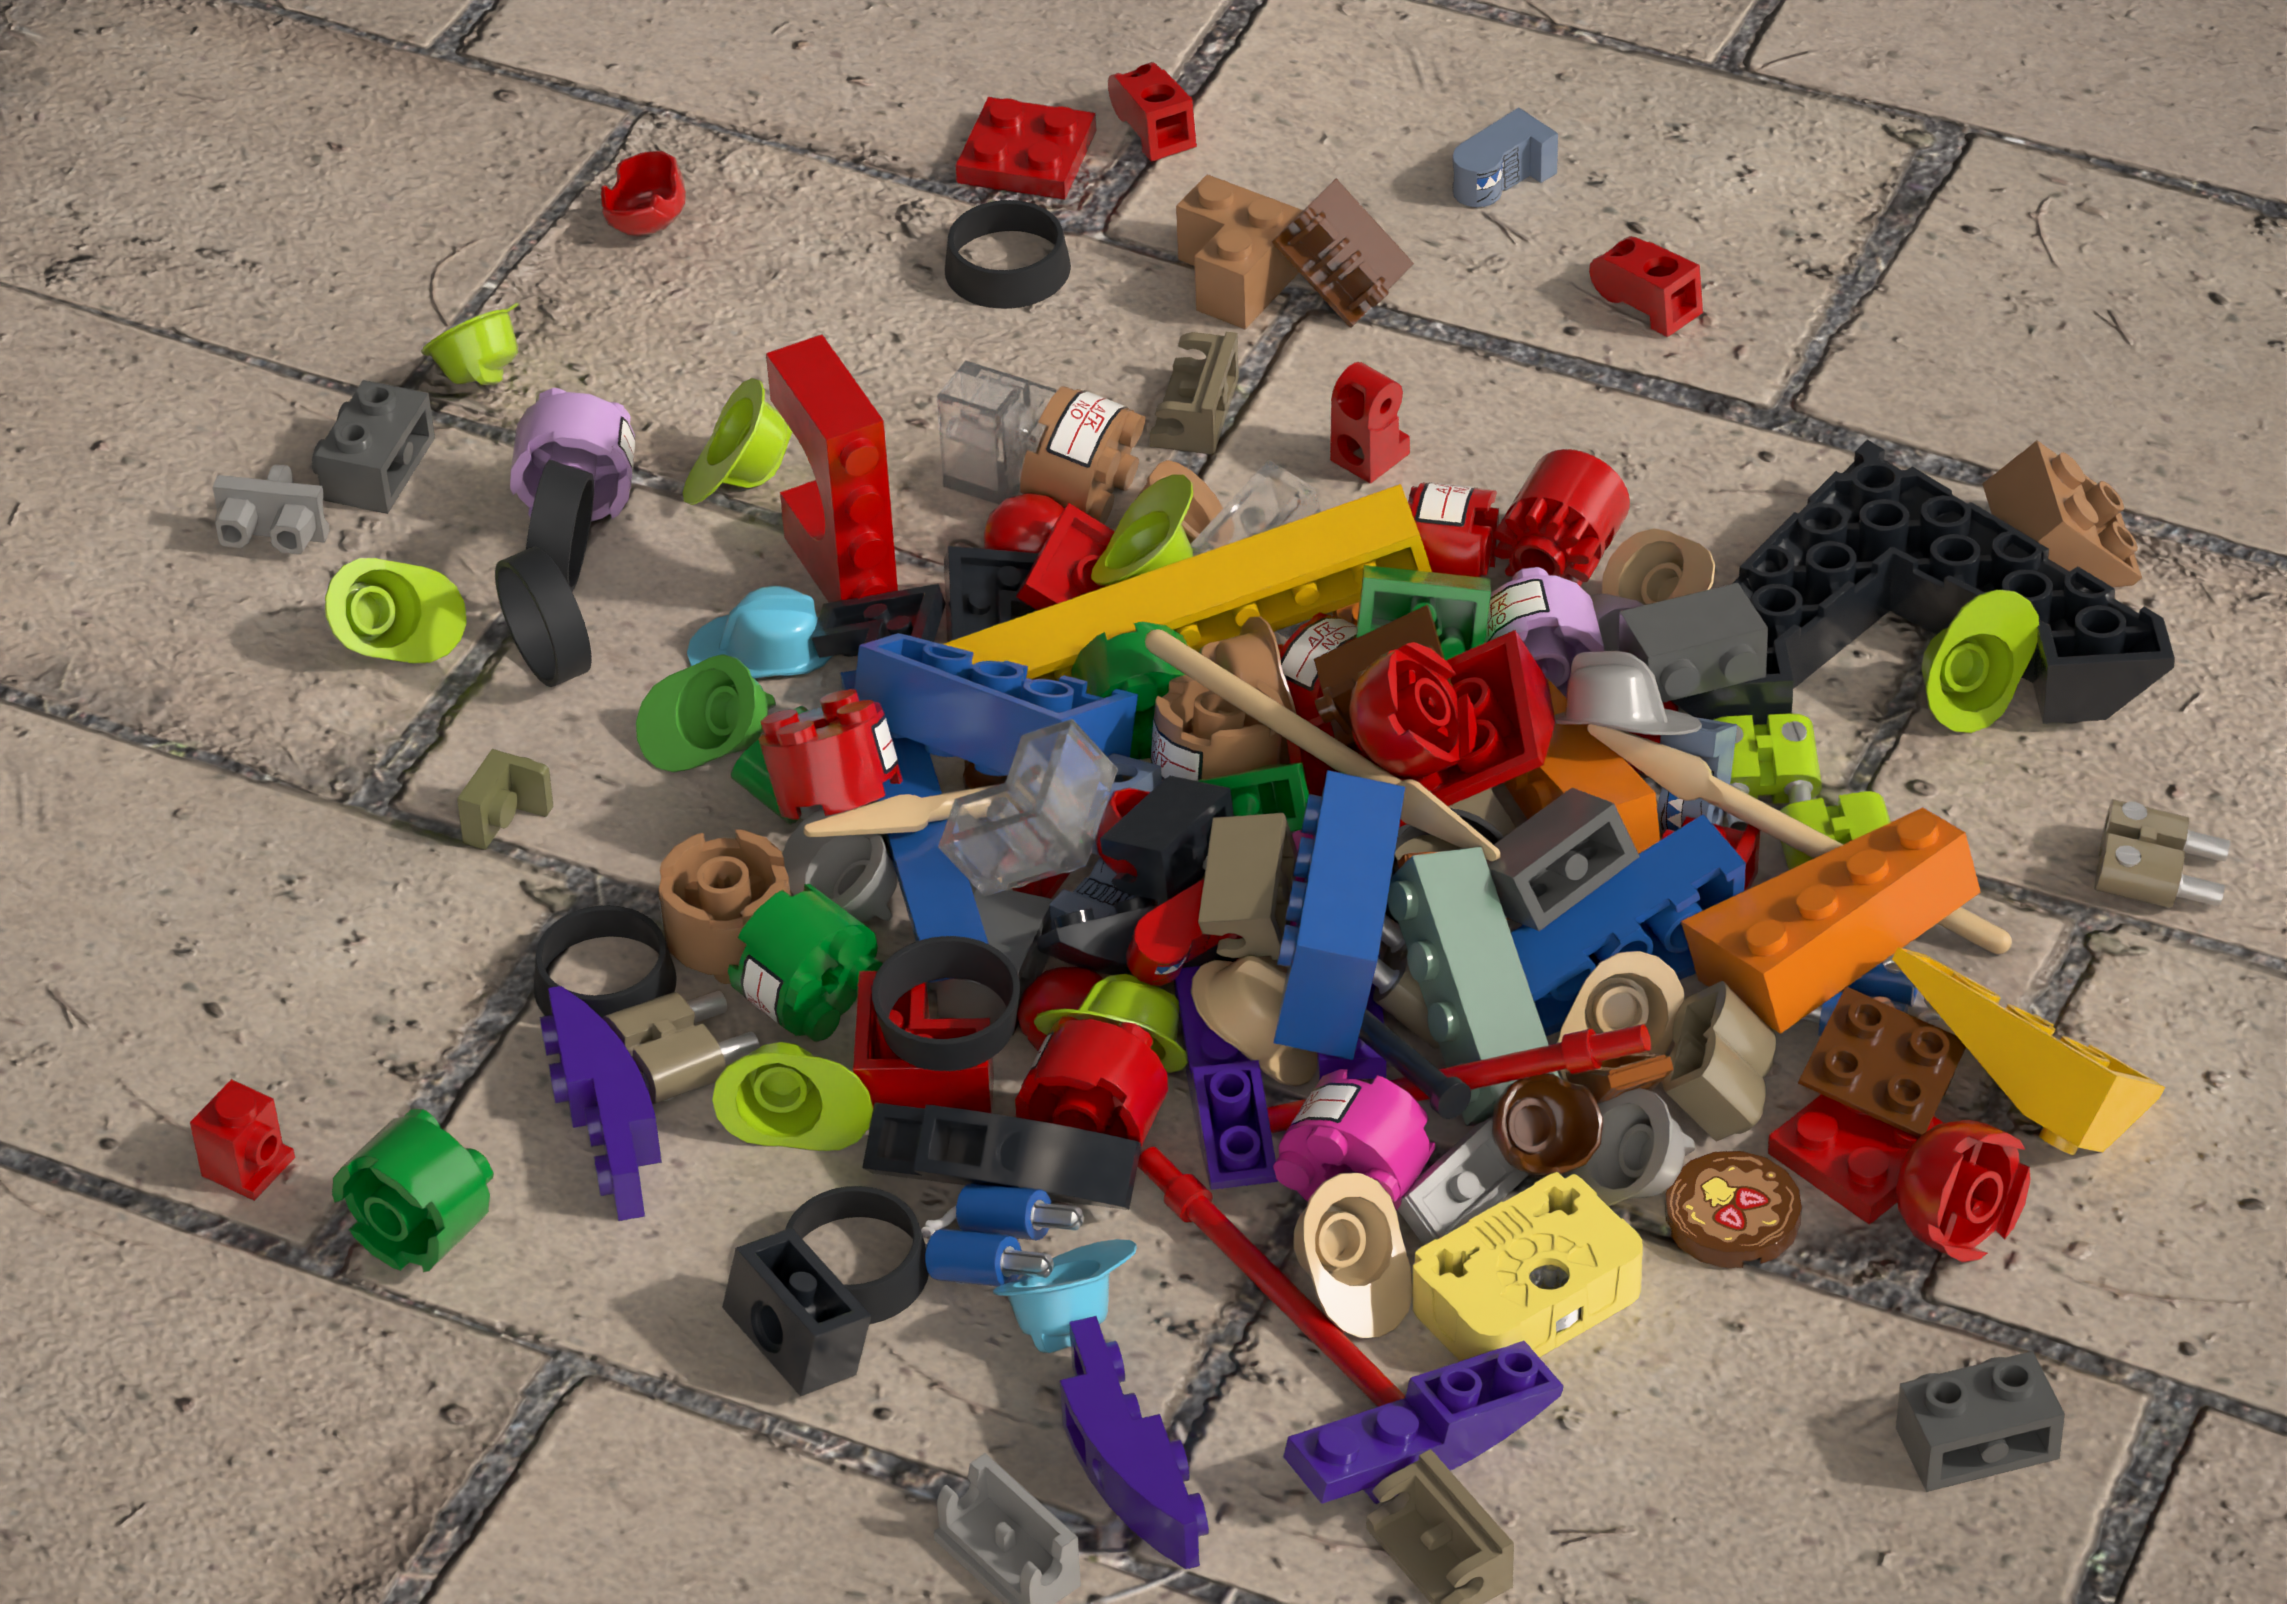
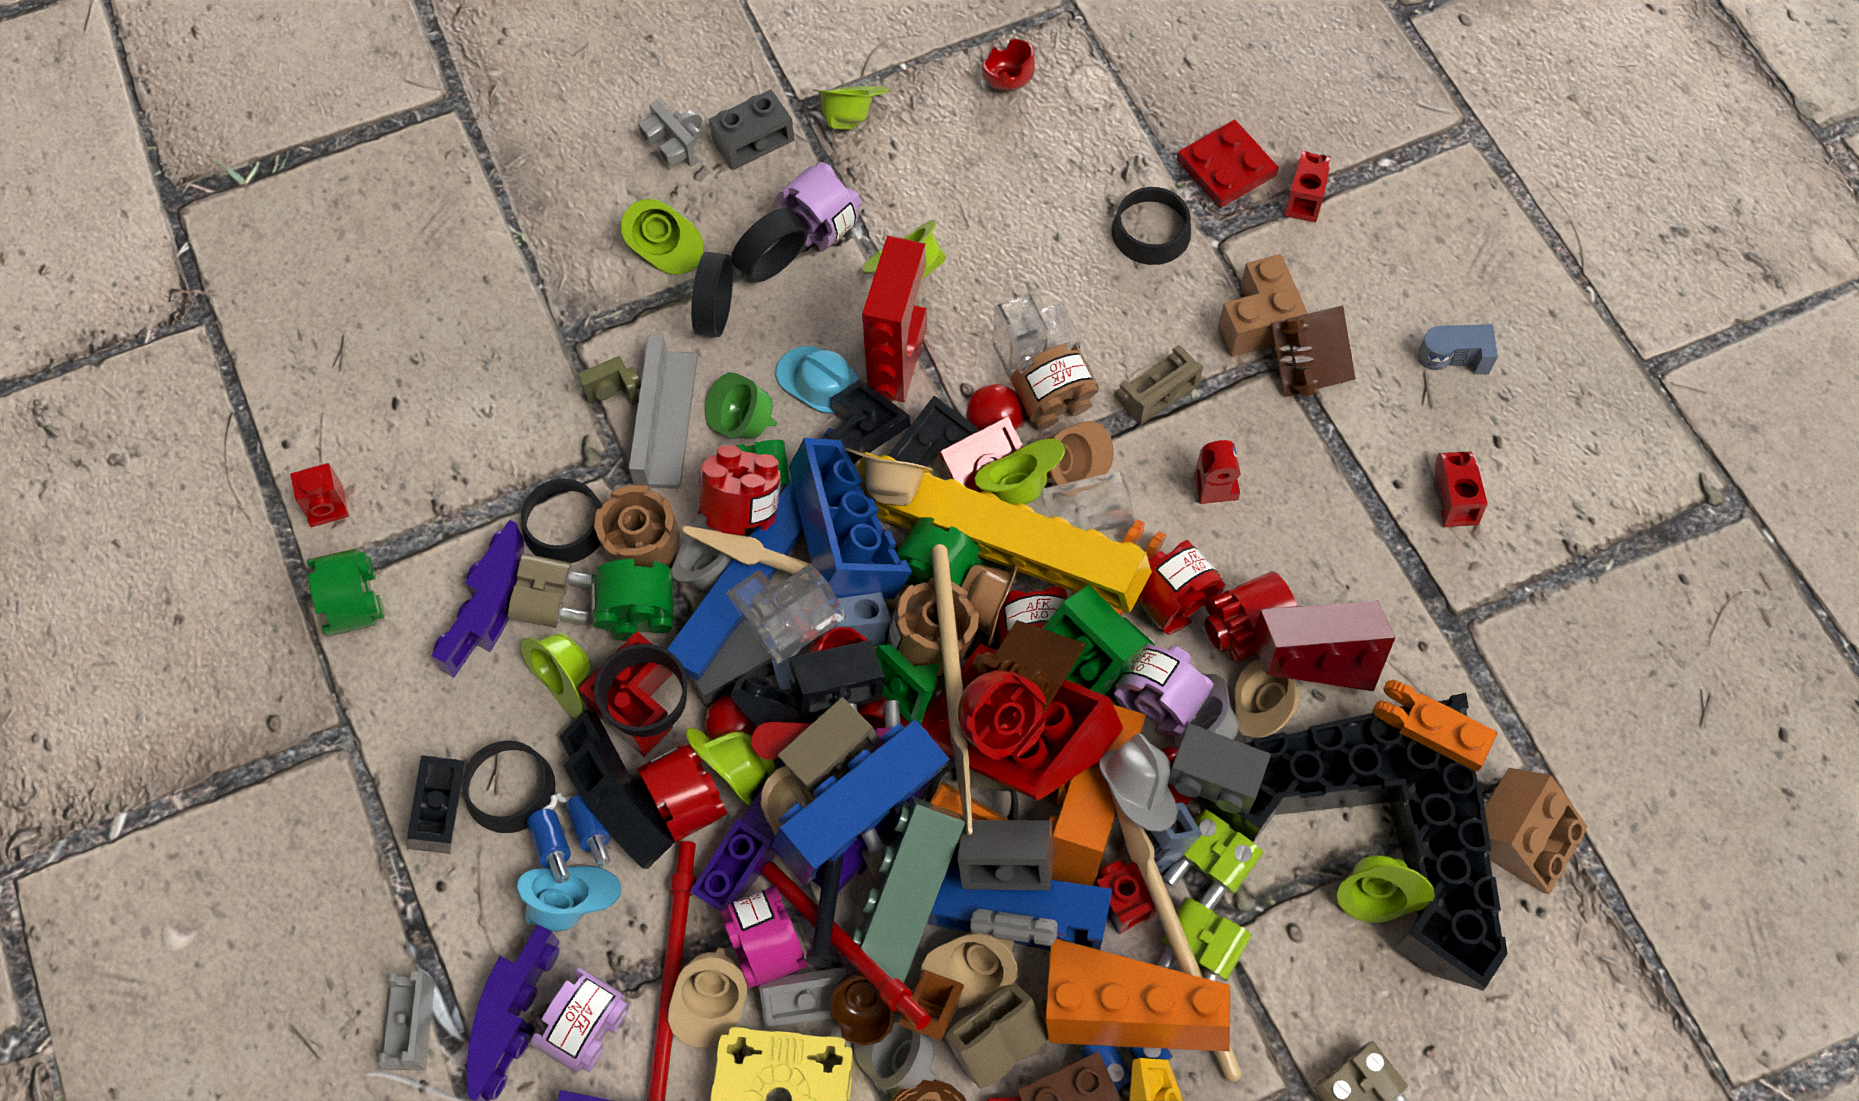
camera: 40 degrees right, 20 degrees up
none -> brick [531,967,629,1073]
none -> light grey panel [629,335,698,489]
none -> tan piece [845,448,933,506]
none -> light grey axle [970,909,1058,946]
none -> dark red wedge [1252,600,1396,692]
none -> orange hinge [1373,679,1498,772]

